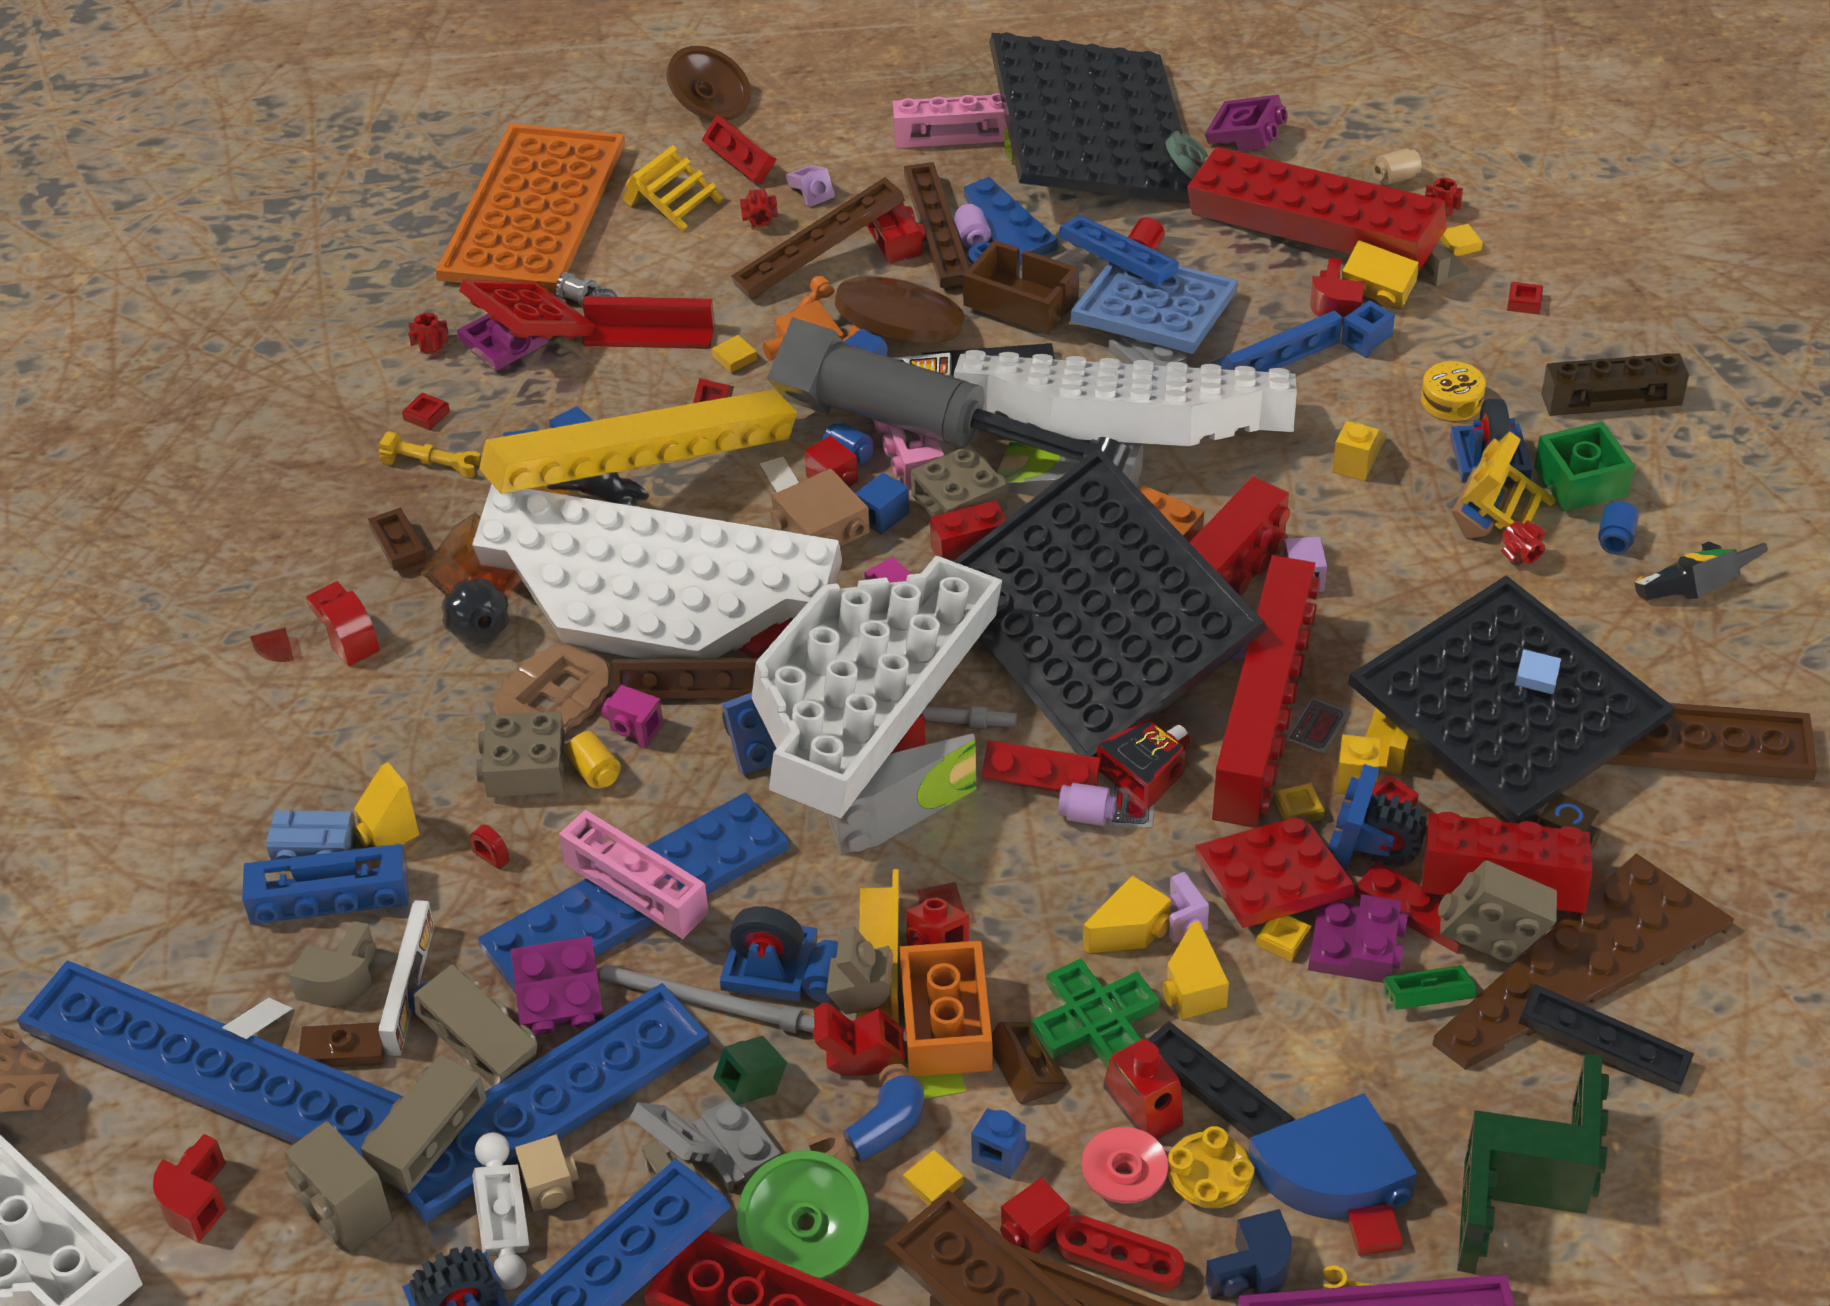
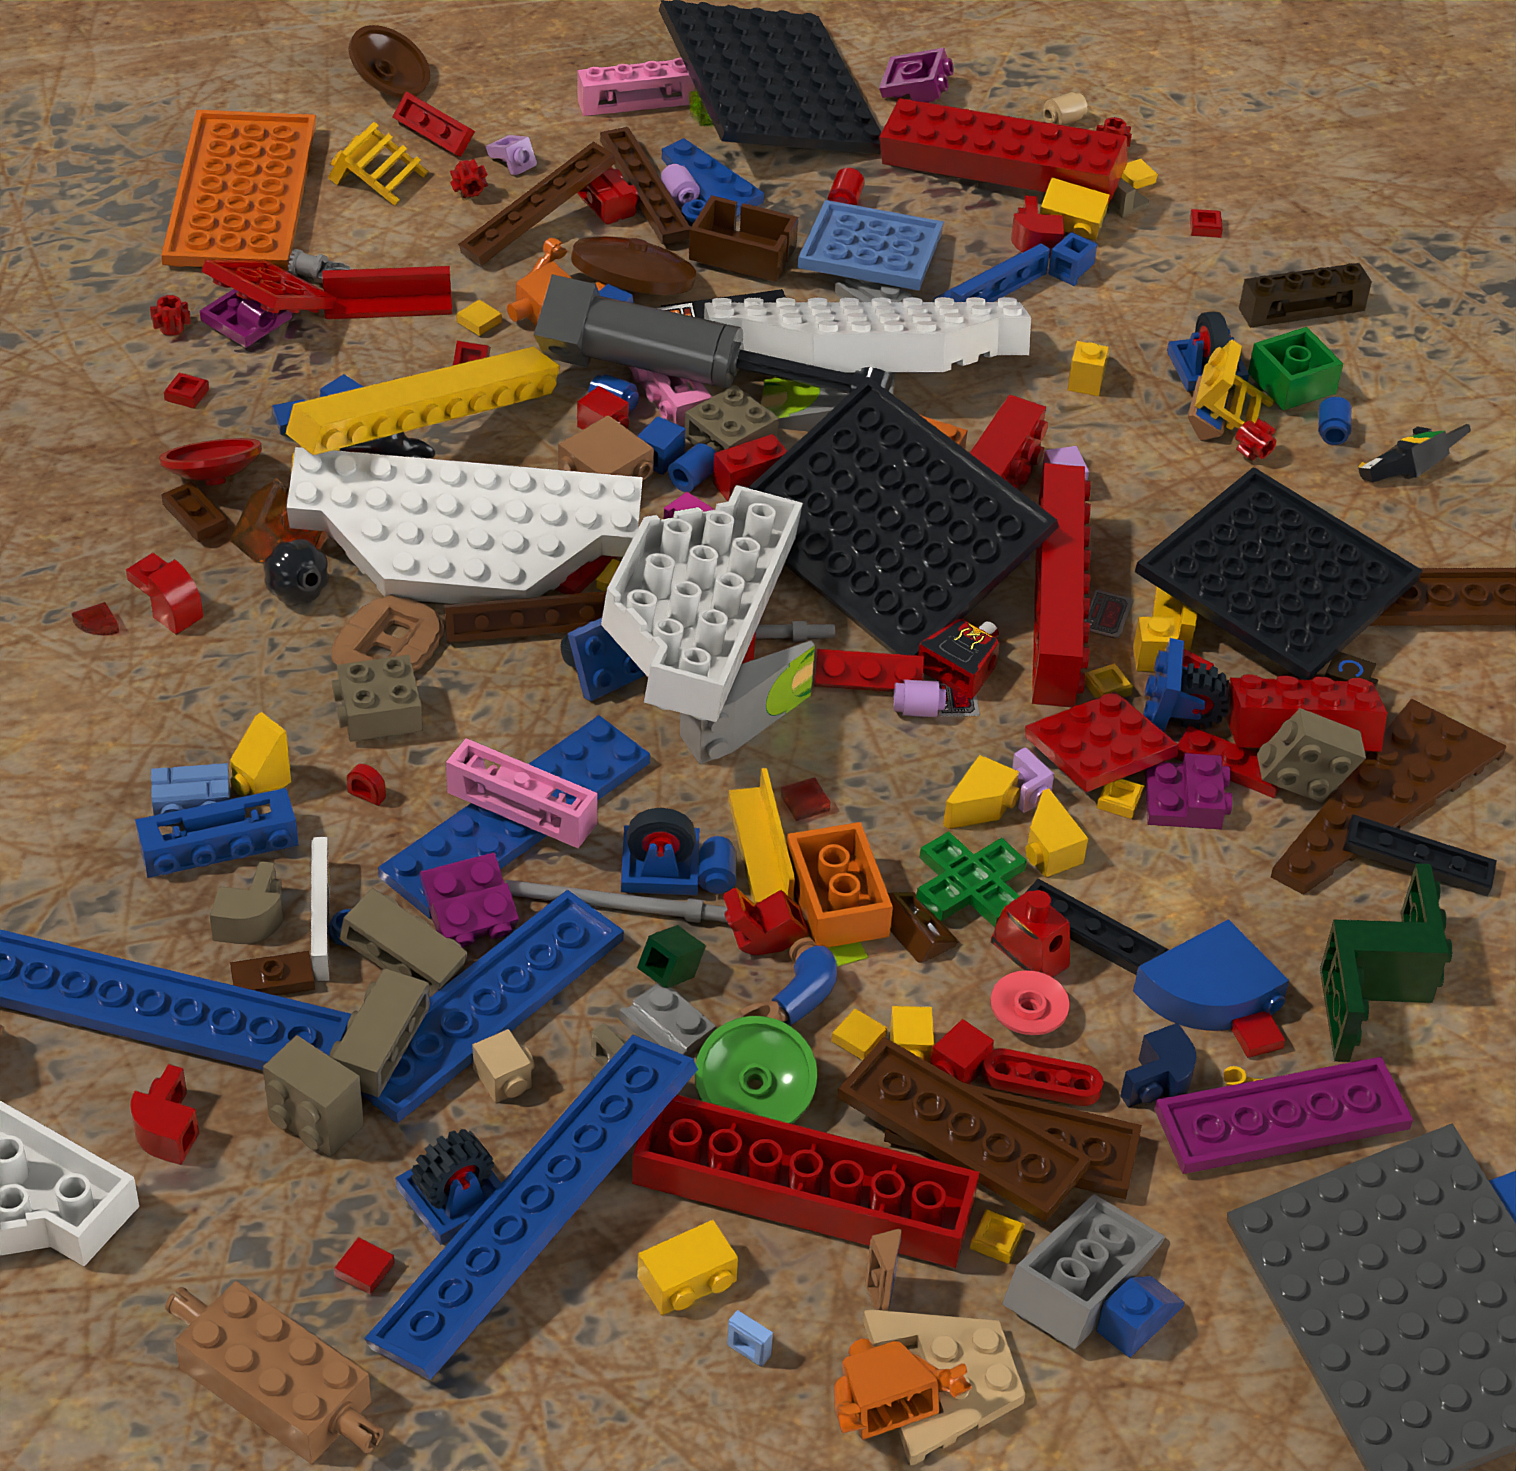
camera: 15 degrees left, 0 degrees up
white sticker [222,998,293,1039] -> none
yellow piece [379,431,481,478] -> none
white plate [472,1132,529,1290] -> none
yellow brick [565,731,621,789] -> none
dark pink brick [602,685,664,749] -> none
light grey tile [630,1102,719,1163] -> none
white sticker [760,457,799,493] -> none
dark tan brick [826,927,893,1015] -> none
red brick [906,897,969,946] -> none
blue brick [971,1108,1030,1179] -> none
blue plate [1059,215,1179,285] -> none
sand green tile [1166,131,1208,179] -> none
yellow dish [1168,1126,1254,1208] -> none
green tile [1383,965,1476,1010] -> none
yellow head [1421,361,1486,421] -> none
light blue tile [1515,649,1561,694] -> none
none -> red dish [159,438,262,486]
none -> blue brick [668,443,716,492]
none -> yellow brick [889,1006,934,1063]

